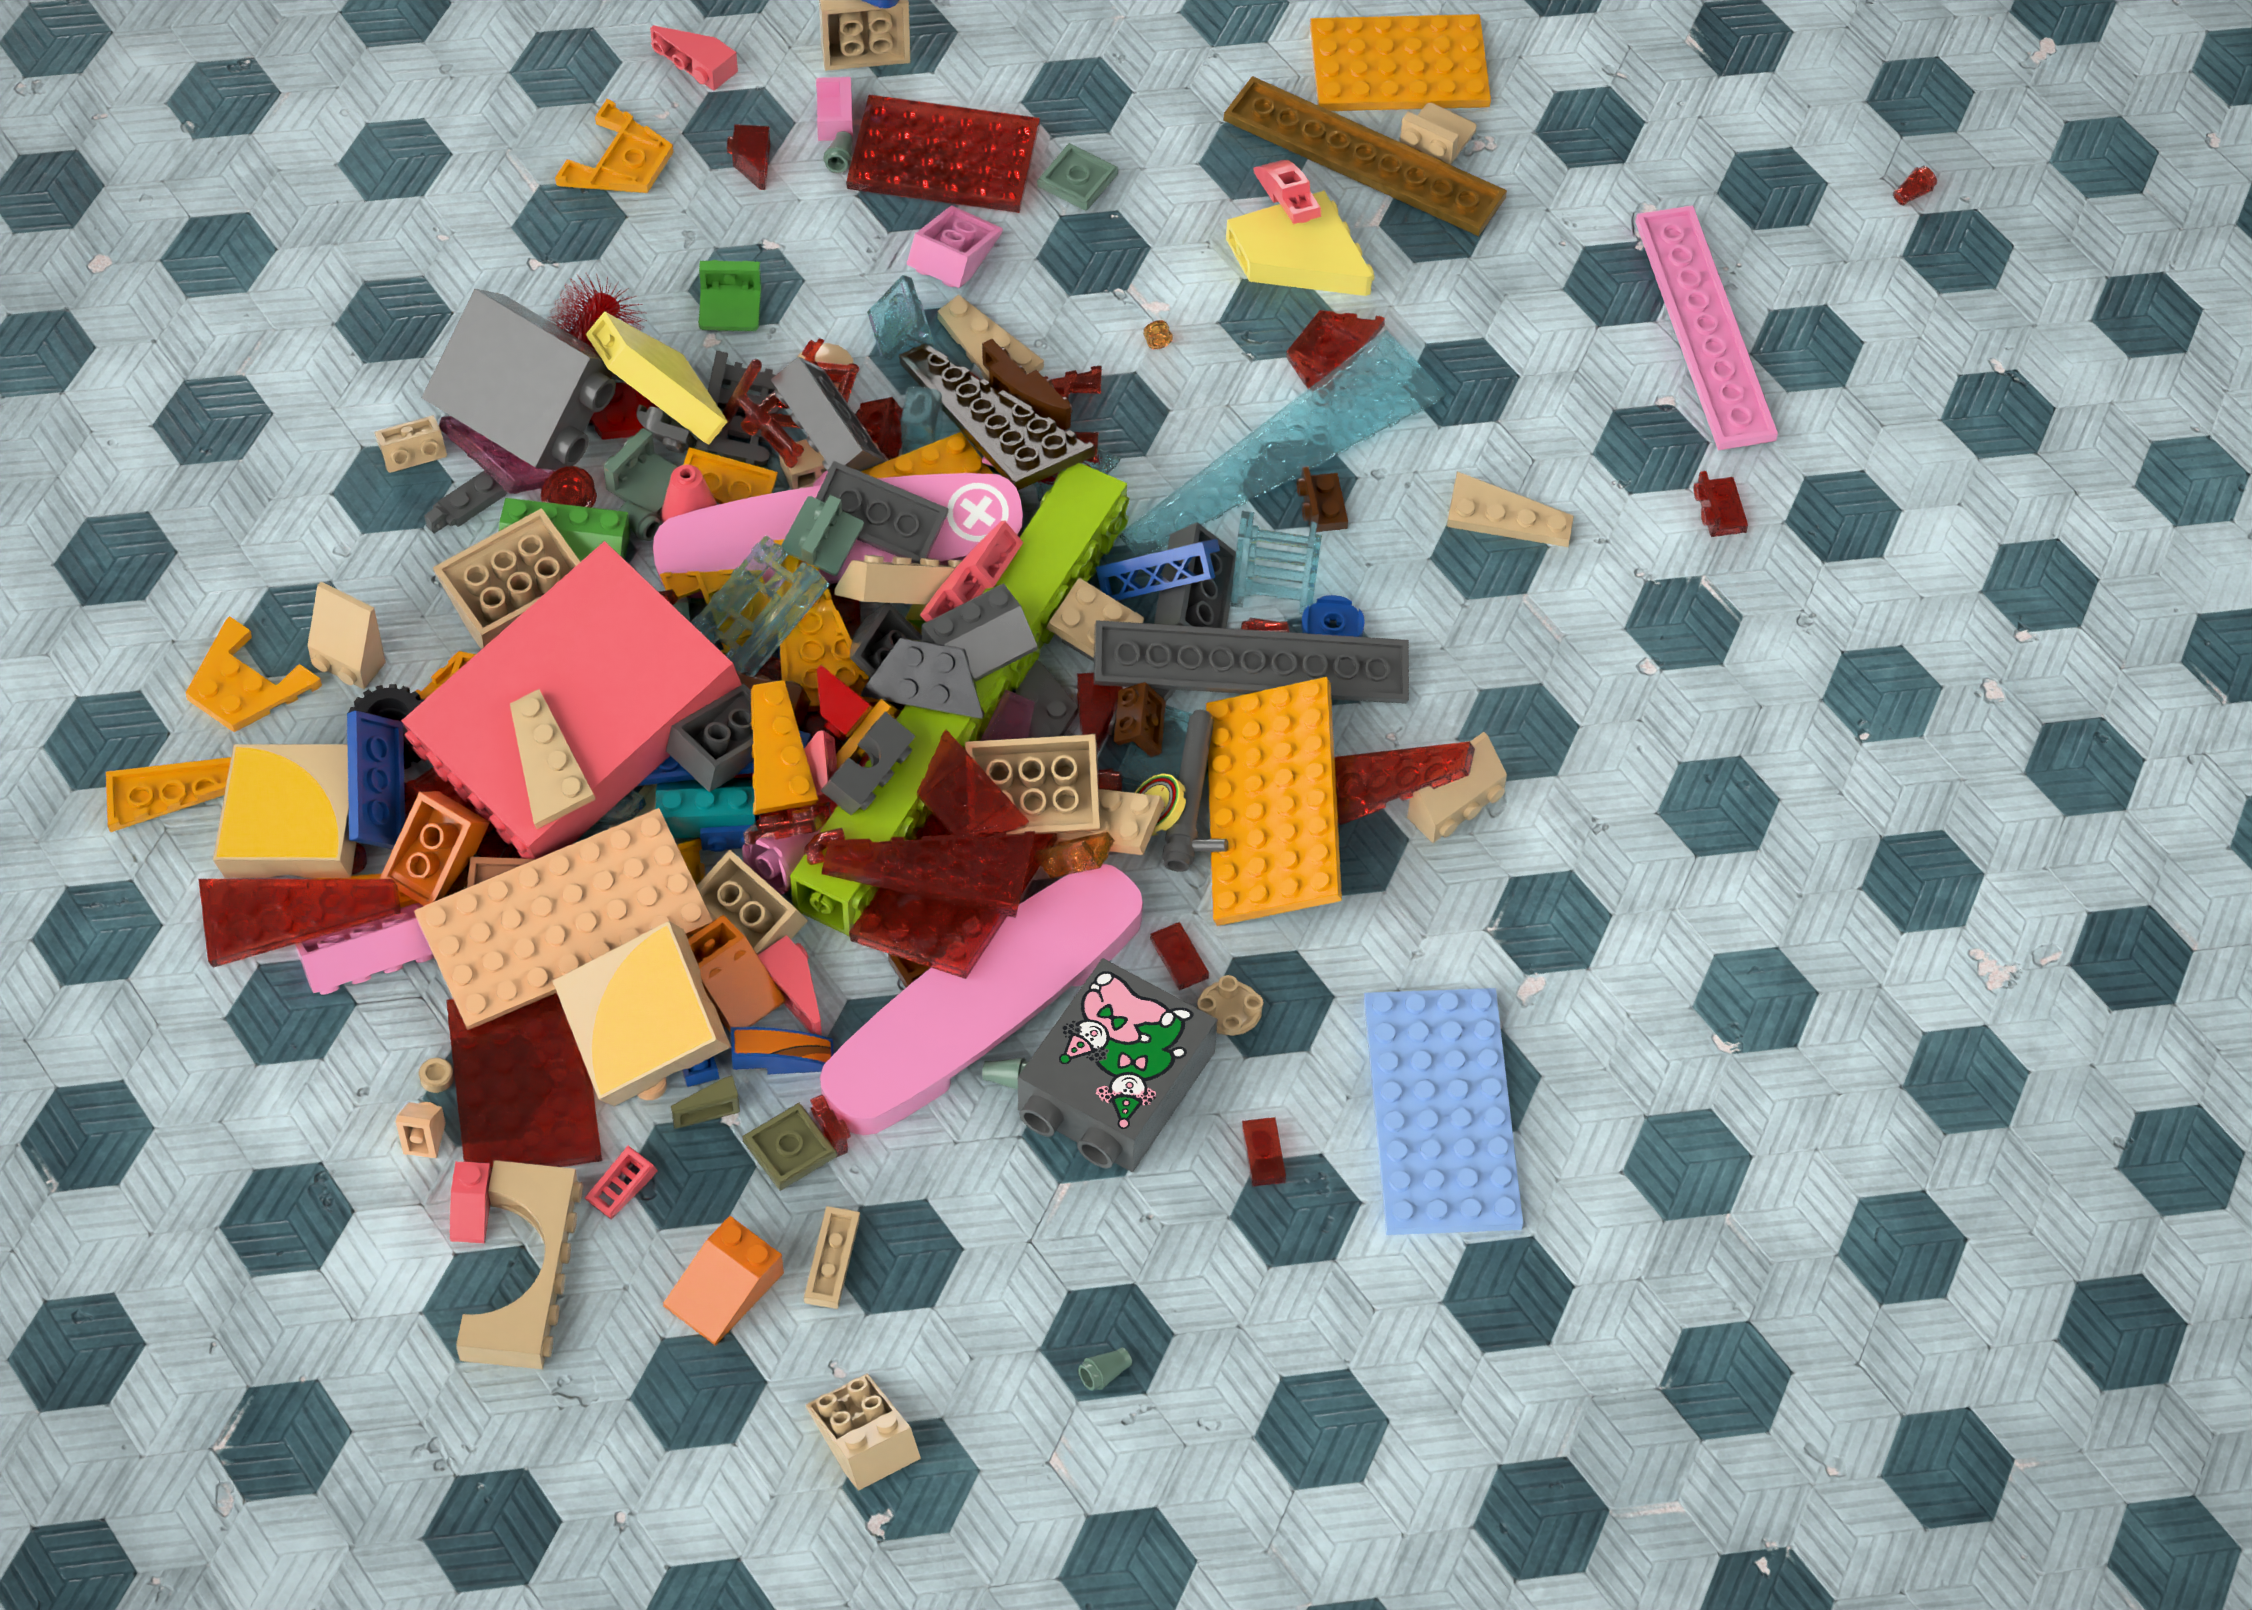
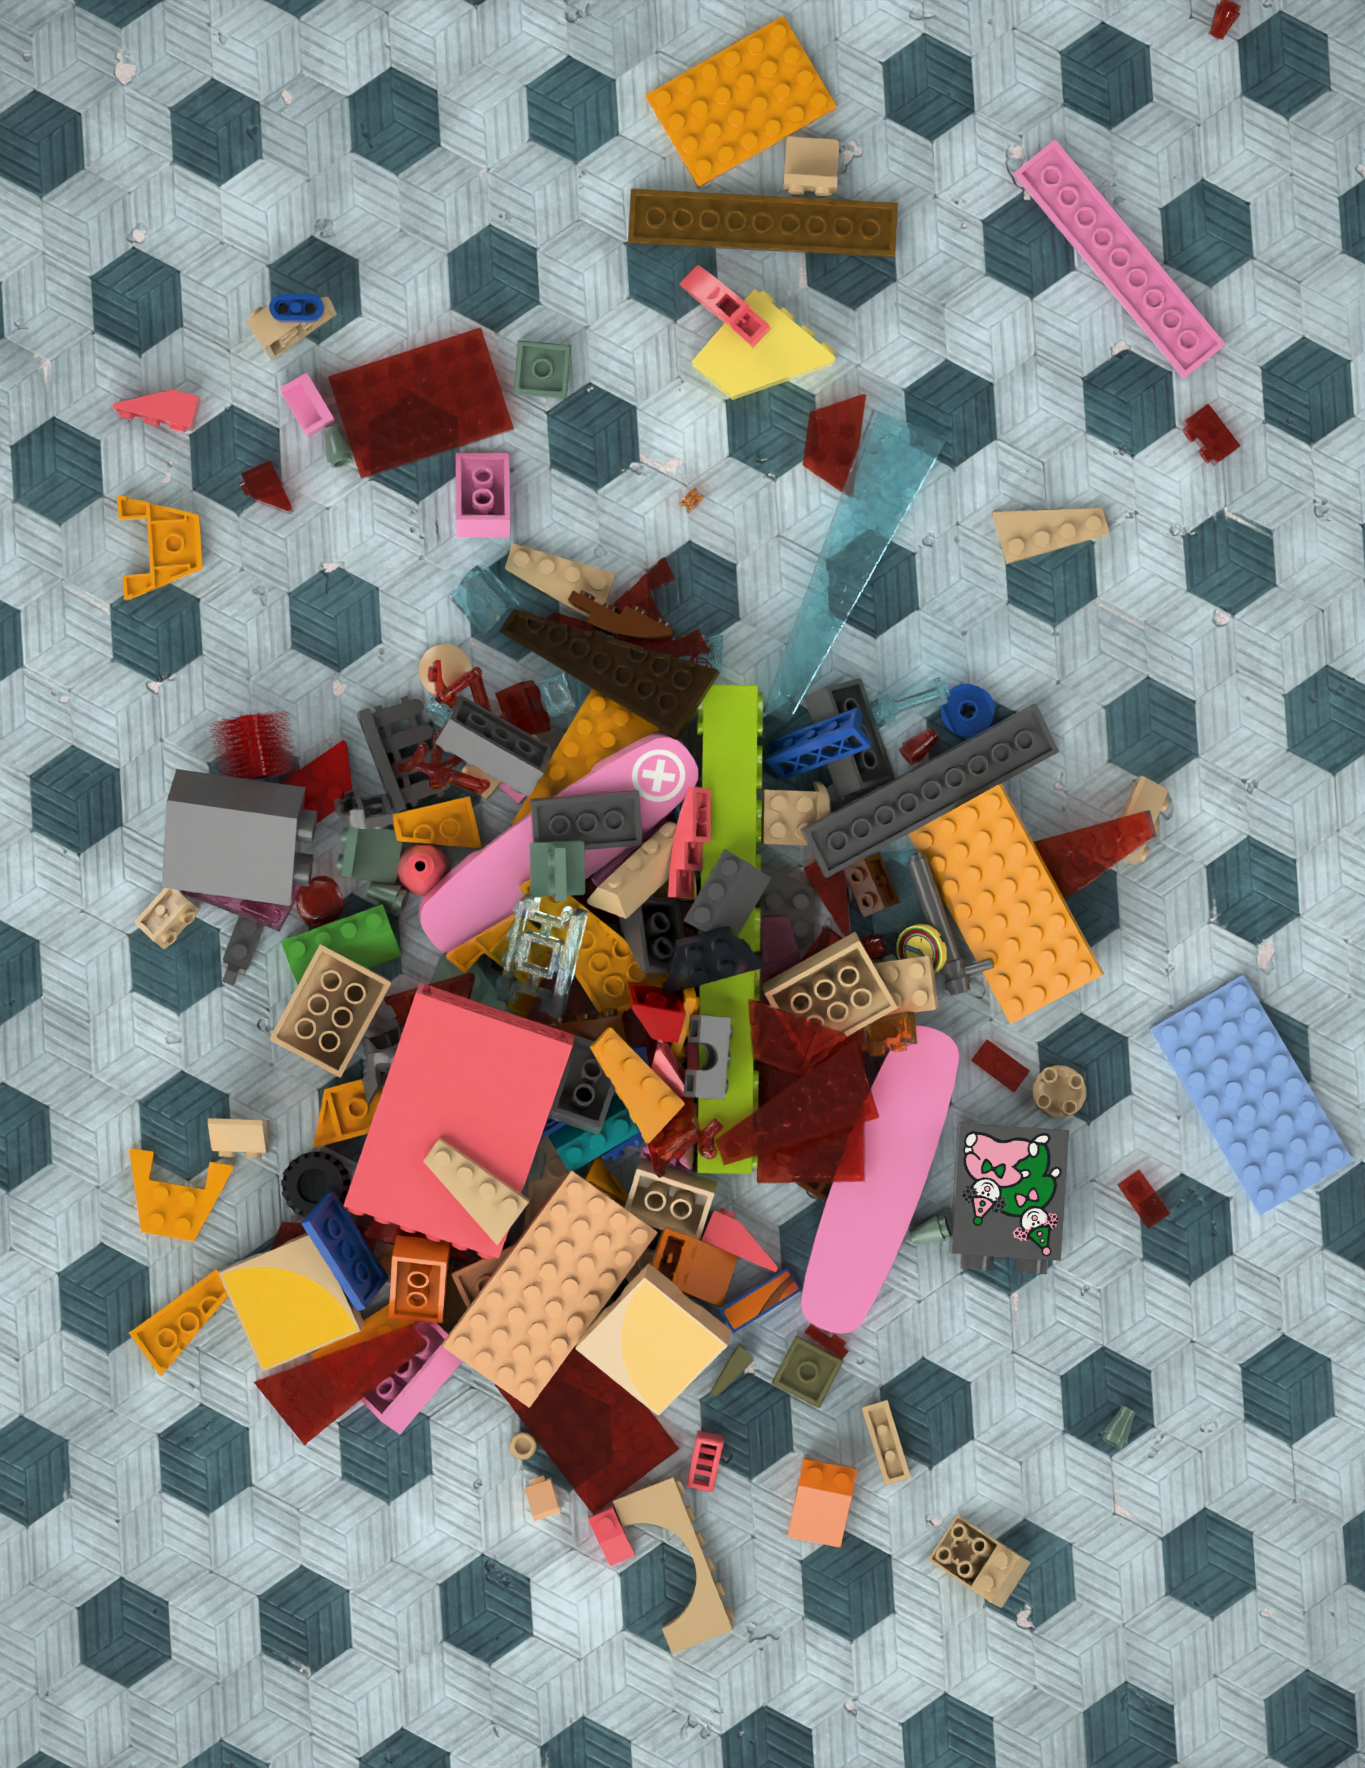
camera: 25 degrees left, 30 degrees up
light yellow slope [586,311,728,445] -> none
bright green bracket [698,260,761,331] -> none
reddish brown bracket [1296,466,1348,533] -> none

